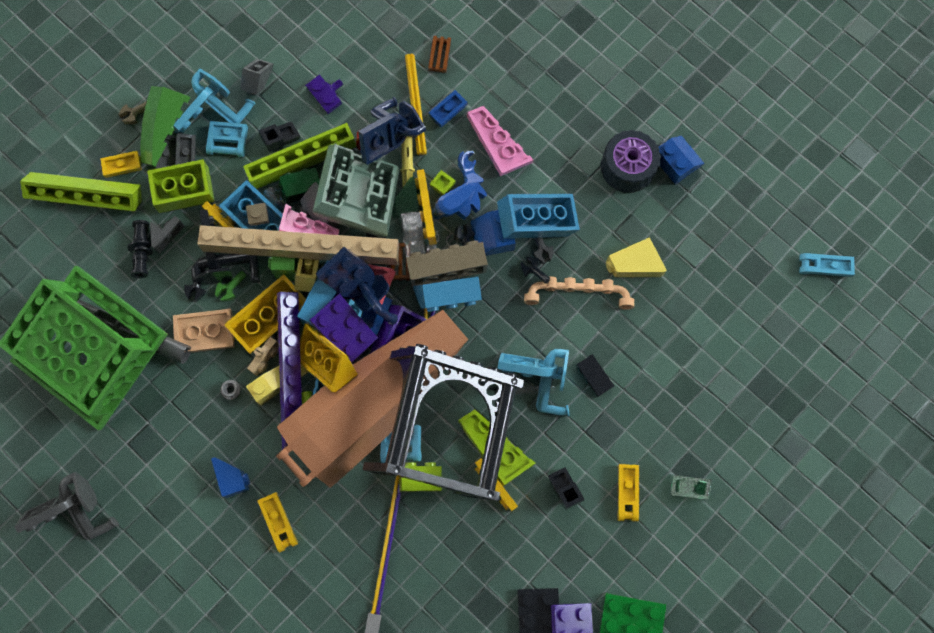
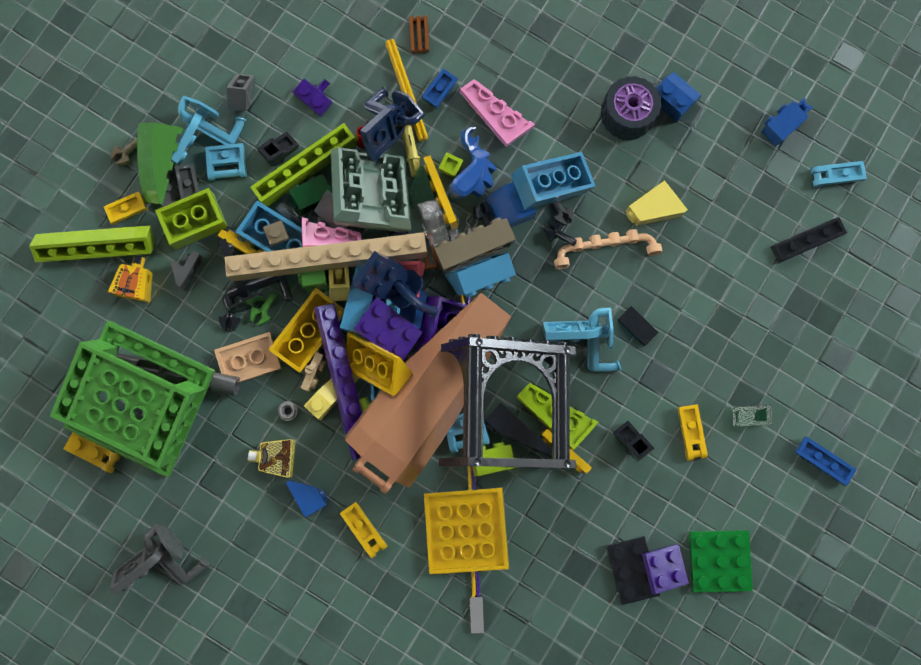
camera: 15 degrees left, 5 degrees up
black piece [127,220,153,279] -> none
none -> yellow plate [63,432,121,473]
none -> torso [108,256,153,303]
none -> torso [248,439,296,477]
none -> yellow plate [424,488,509,574]
none -> black slope [485,403,552,457]
none -> blue brick [761,98,813,147]
none -> black tile [771,217,847,263]
none -> blue plate [794,437,857,486]

